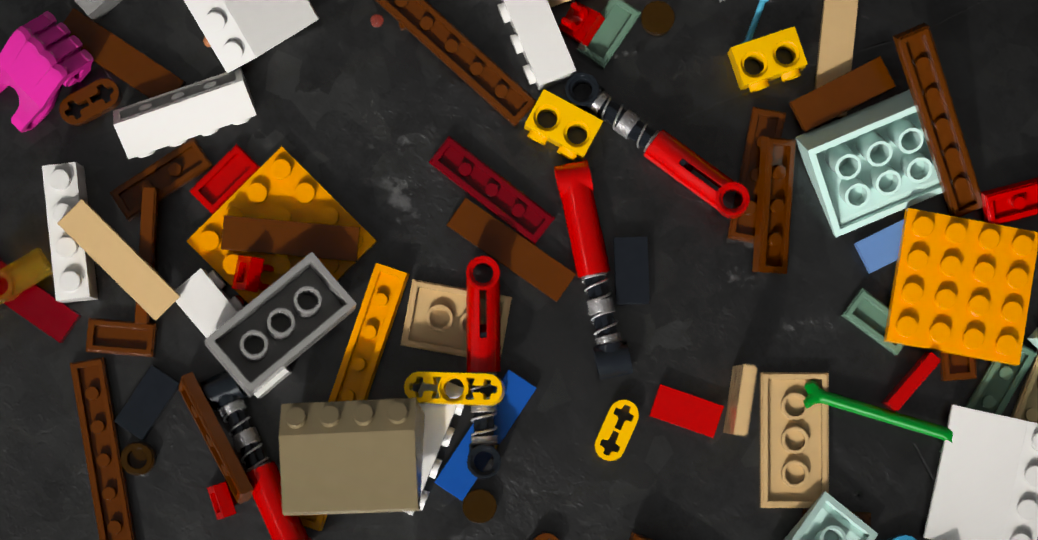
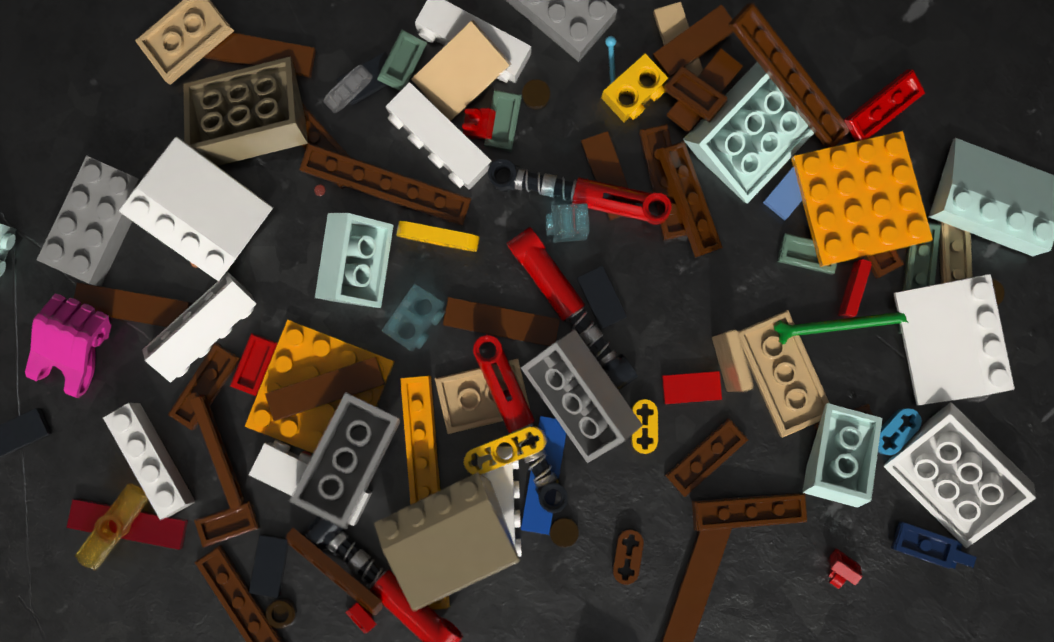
camera: 25 degrees left, 0 degrees up
tan tile [57,199,181,321] -> none
reddish brown beam [59,78,122,126] -> none
red tile [232,255,274,293] -> none
dark red tile [429,136,555,245] -> none
yellow brick [524,89,603,161] -> none
none -> light aqua slope [315,213,394,308]
none -> clear light blue brick [382,283,445,351]
none -> yellow beam [396,221,480,252]
none -> light grey brick [521,330,643,463]
none -> clear light blue brick [546,203,589,242]
none -> reddish brown tile [581,131,635,221]
none -> reddish brown tile [652,5,733,78]
none -> reddish brown tile [664,65,727,123]
none -> reddish brown tile [665,418,748,497]

